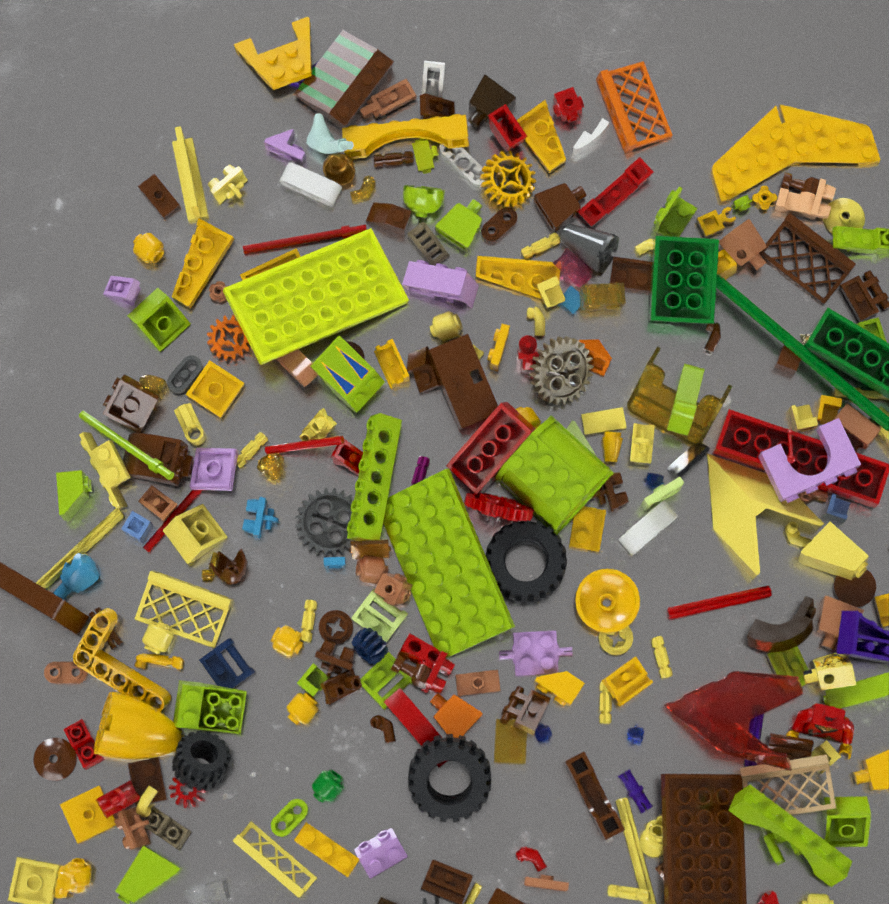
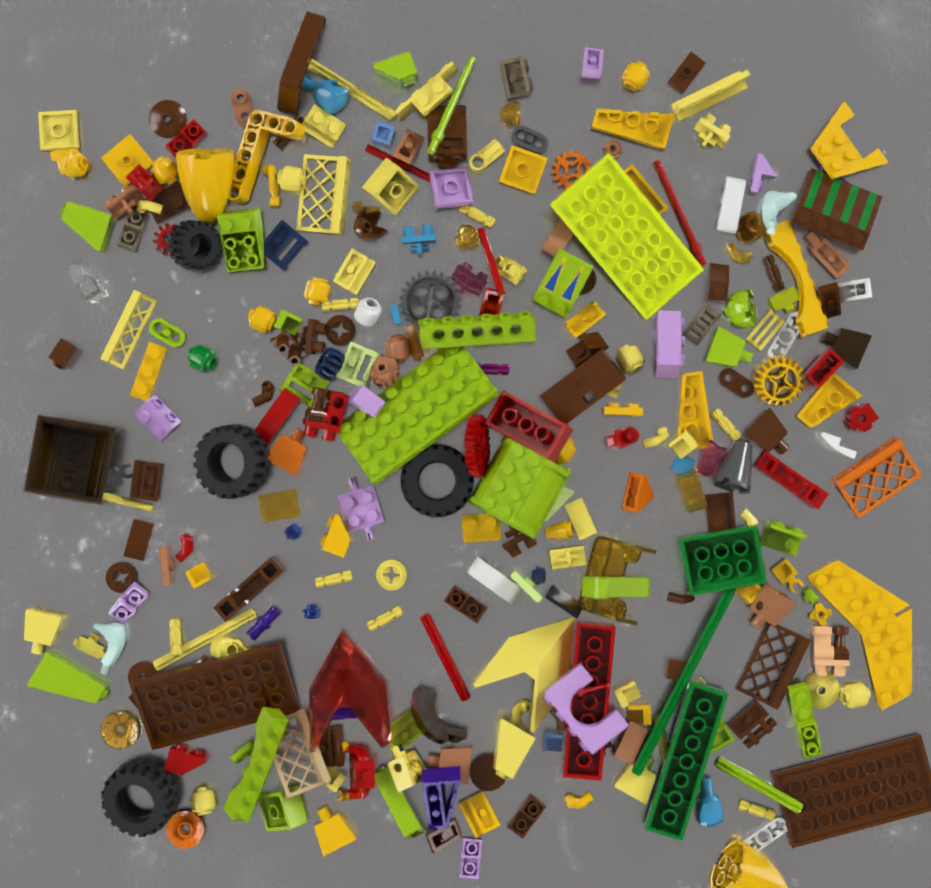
camera: 75 degrees right, 10 degrees up
plate [103,374,160,433] -> none
lime slope [127,288,191,352] -> none
nougat plate [455,670,501,697] -> none
reddish brown plate [500,686,551,735] -> none
dark tan gear [529,336,594,405] -> none
yellow dish [575,569,640,633] -> none
yellow plate [601,656,653,706] -> none
none -> yellow head [150,156,178,186]
none -> yellow panel [185,562,213,589]
none -> light yellow plate [302,104,346,148]
none -> light yellow plate [333,248,376,295]
none -> lavender slope [347,385,385,418]
none -> white head [354,298,382,326]
none -> reddish brown slope [444,585,488,624]
none -> clear pink hips [451,262,488,296]
none -> dark tan bracket [500,55,533,100]
none -> light yellow tile [746,309,785,351]
none -> light yellow head [840,682,871,709]

